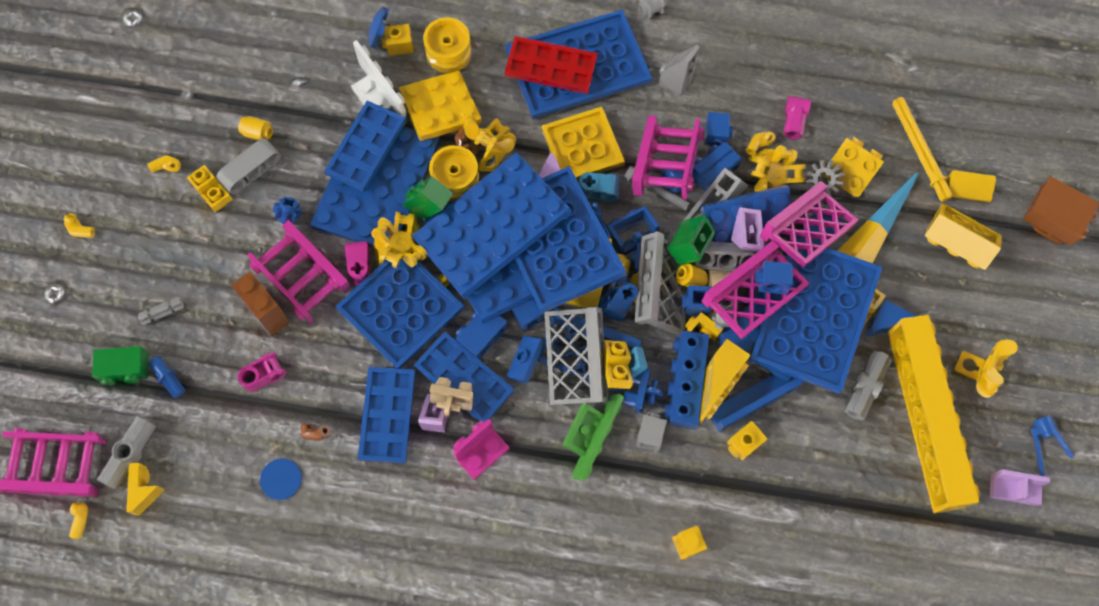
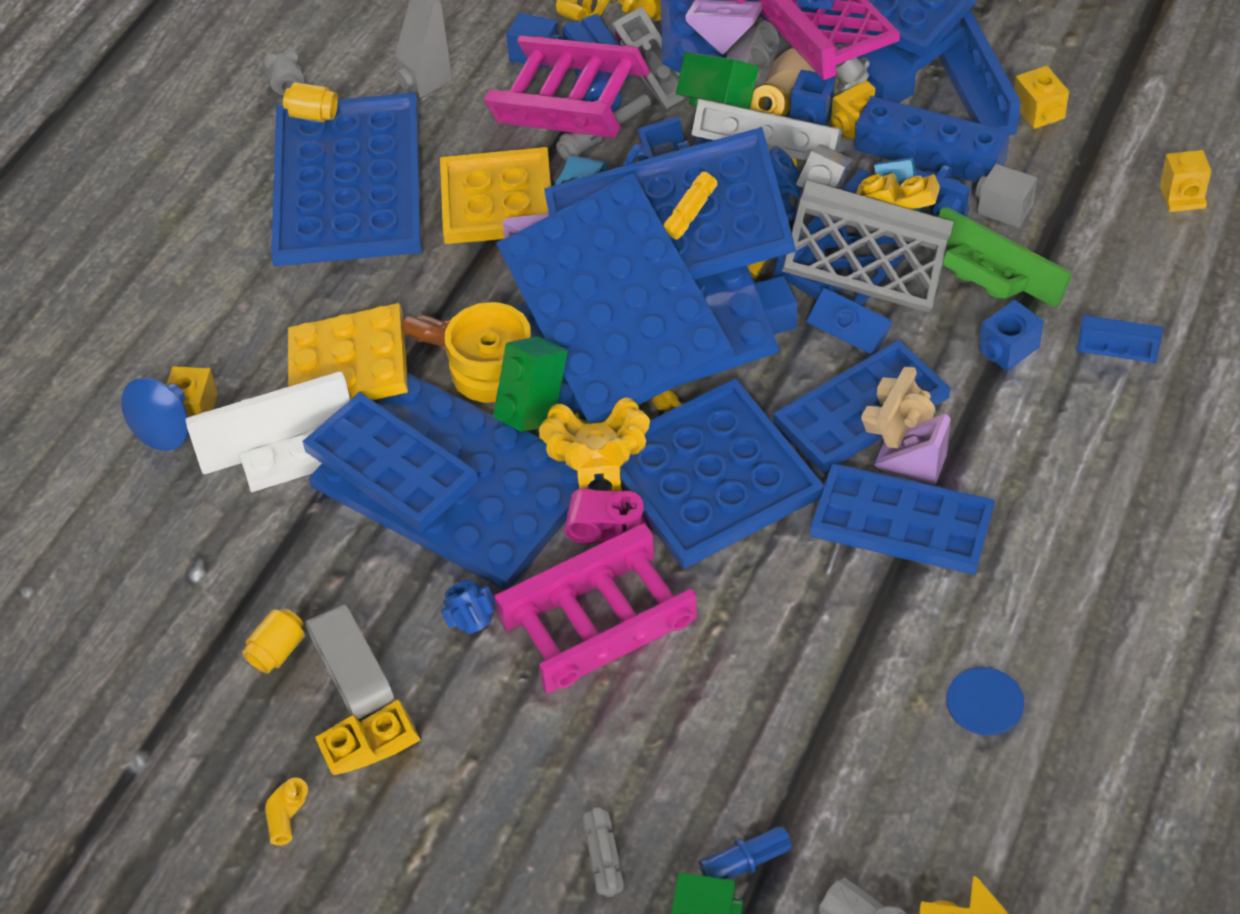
camera: 70 degrees left, 20 degrees down
dark orange brick [231,271,290,336] -> none
dark pink piece [237,352,286,392] -> none
dark orange arm [300,423,331,441] -> none
yellow wheel [423,17,472,73] -> none
dark pink bracket [452,419,510,480] -> none
blue brick [456,312,508,360] -> none
yellow piece [462,114,516,172] -> none
red plate [505,36,598,94] -> none
yellow slope [699,339,750,424] -> none
none -> yellow brick [283,82,338,123]
none -> yellow axle [663,172,718,240]
none -> light grey brick [796,144,854,189]
none -> blue brick [978,300,1044,371]
none -> blue plate [1077,315,1163,363]

